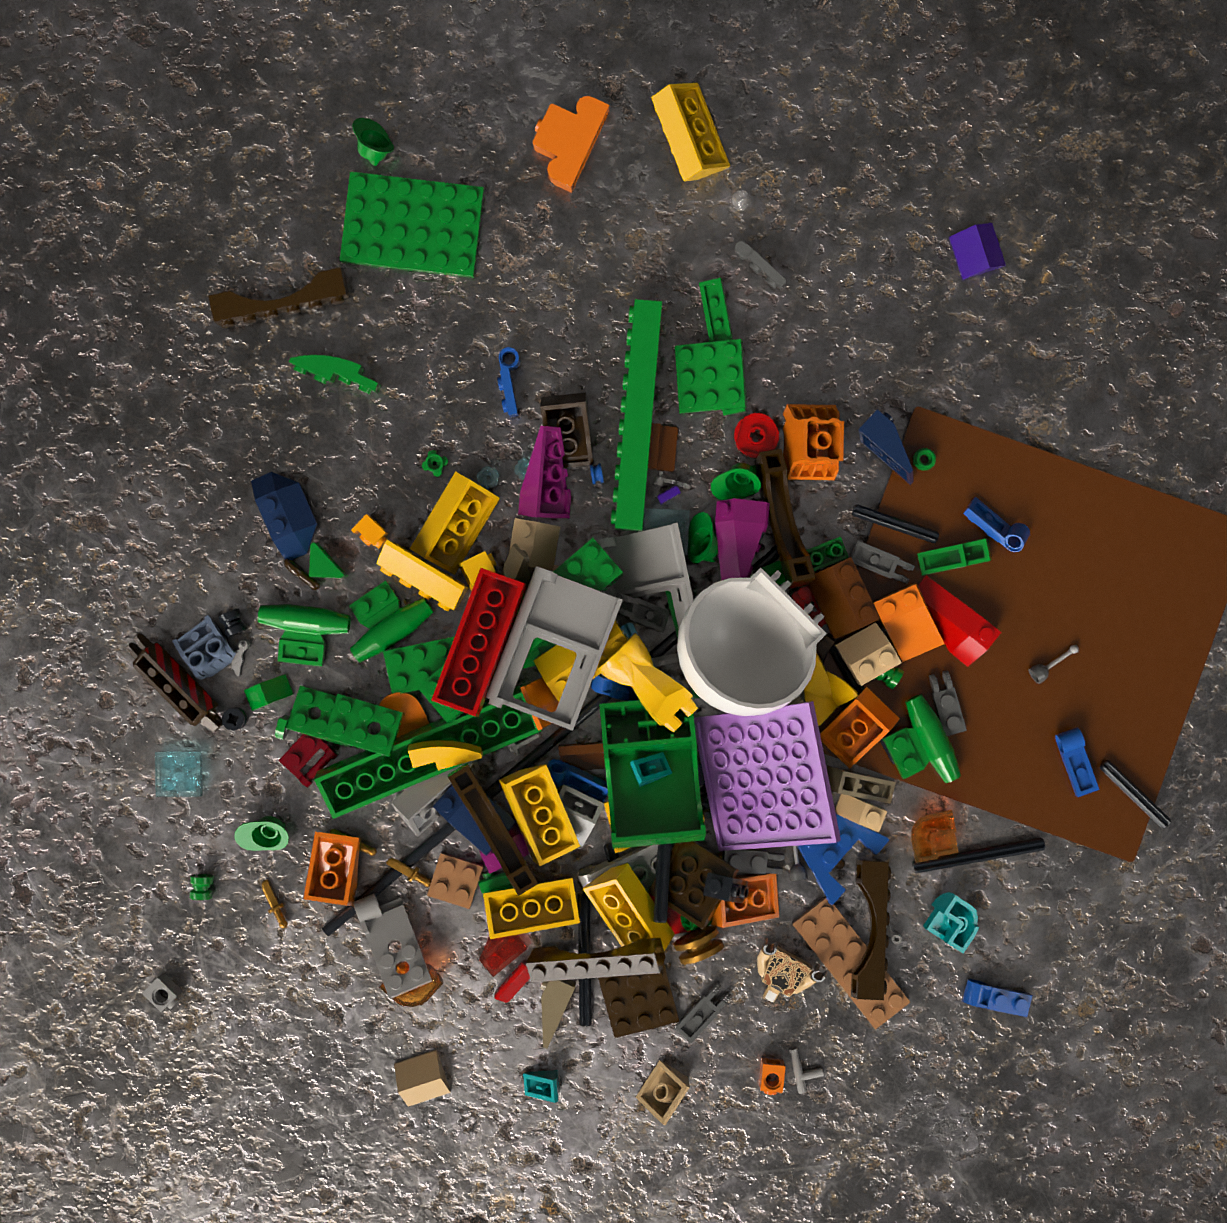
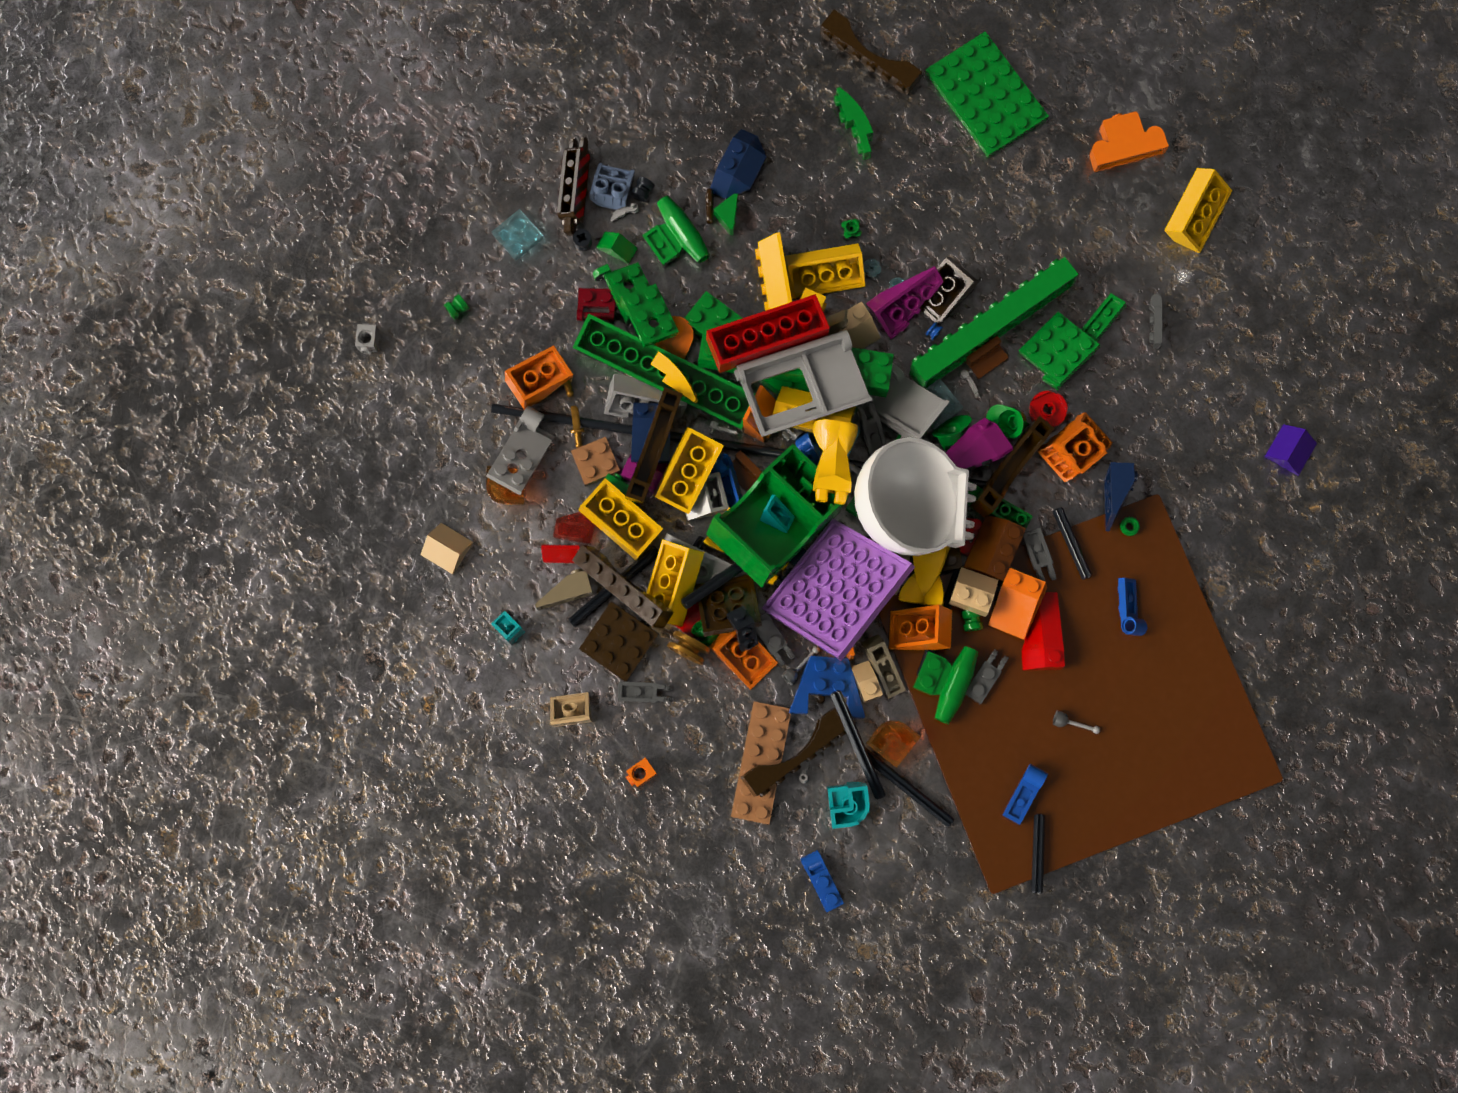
camera: 60 degrees right, 10 degrees down
piece [234,816,289,851] -> none
pearl gold piece [261,879,288,928] -> none
green plate [349,580,434,663] -> none
light orange brick [351,514,389,549] -> none
green piece [352,118,394,166] -> none
blue plate [497,347,520,418] -> none
dark purple tile [657,486,681,505] -> none
torso [757,938,827,1002] -> none
light grey piece [789,1047,824,1094] -> none
green slope [917,538,992,575] -> none
none -> black axle [831,690,886,800]

